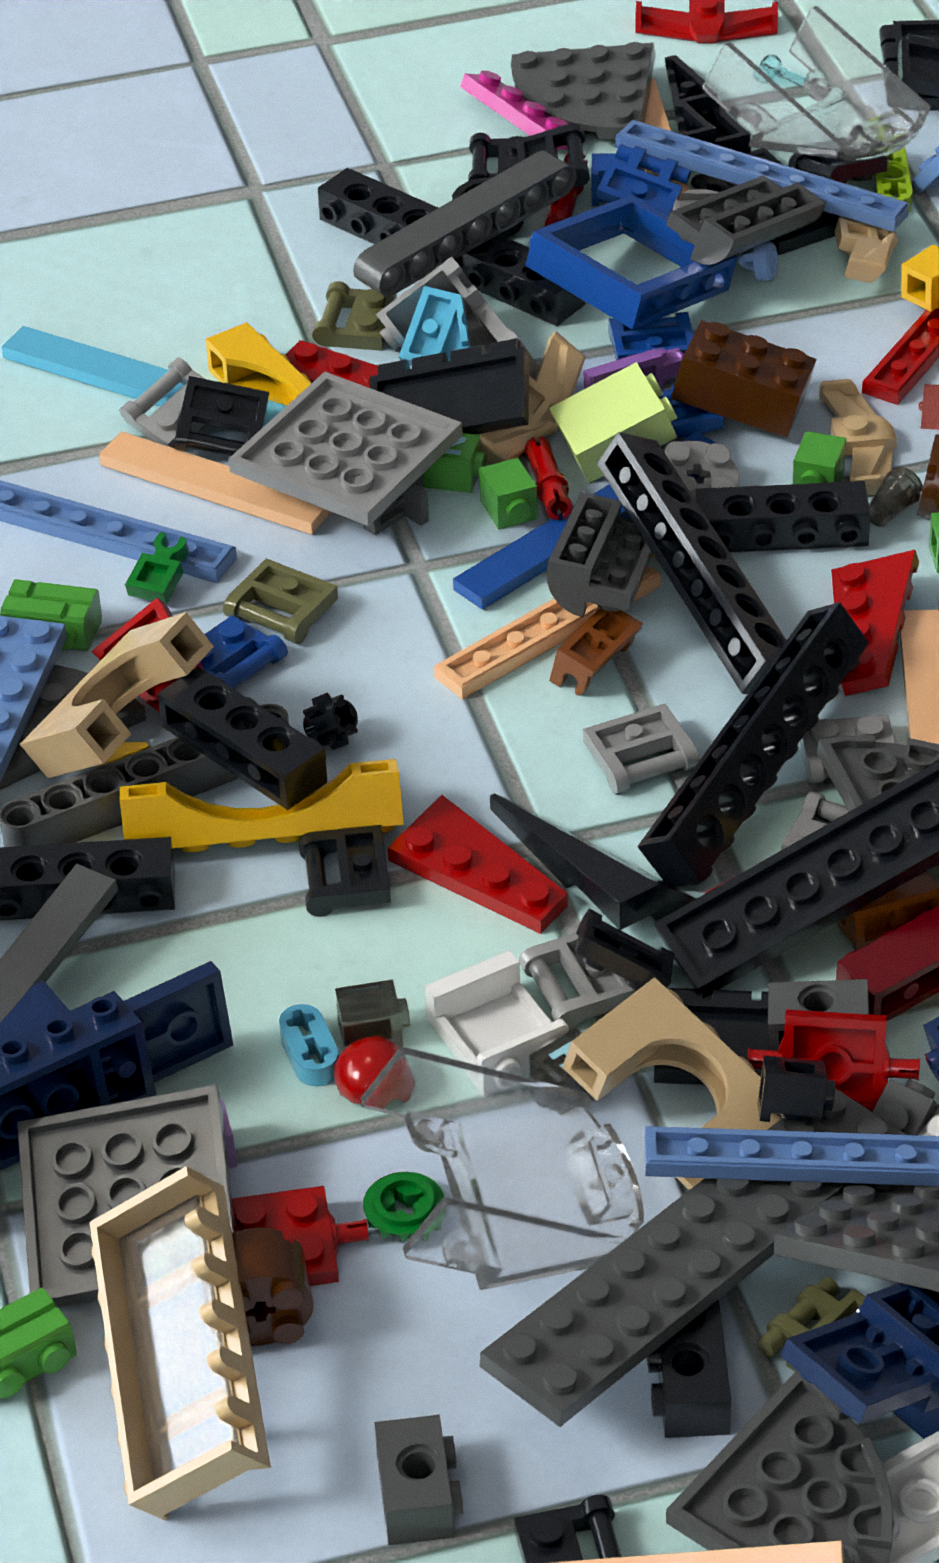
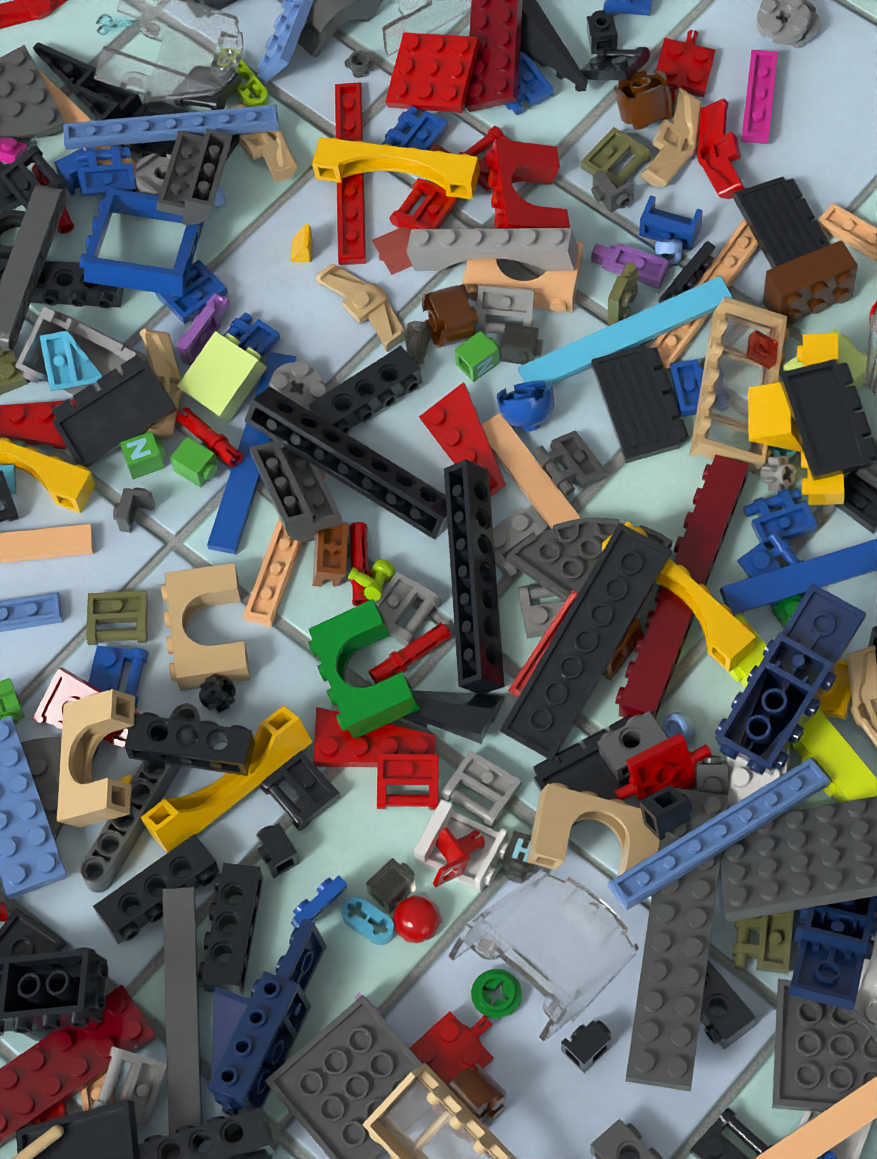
camera: 30 degrees left, 20 degrees up
green plate [125,532,189,604] -> none
light grey piece [229,372,463,526] -> none
black plate [575,908,674,991] -> none
reddish brown brick [671,320,817,438] -> none
bright green brick [793,431,846,484] -> none
none -> tan arch [161,563,250,691]
none -> black brick [198,863,263,996]
none -> black brick [256,823,300,878]
none -> yellow slope [290,224,313,262]
none -> blue plate [291,875,347,928]
none -> green arch [308,599,420,739]
none -> lime piece [348,559,396,601]
none -> red pin [349,522,372,606]
none -> red pin [368,622,451,684]
none -> red plate [377,754,439,810]
none -> red bracket [432,827,485,888]
none -> black brick [561,1020,611,1073]
none -> light blue tile [662,712,695,741]

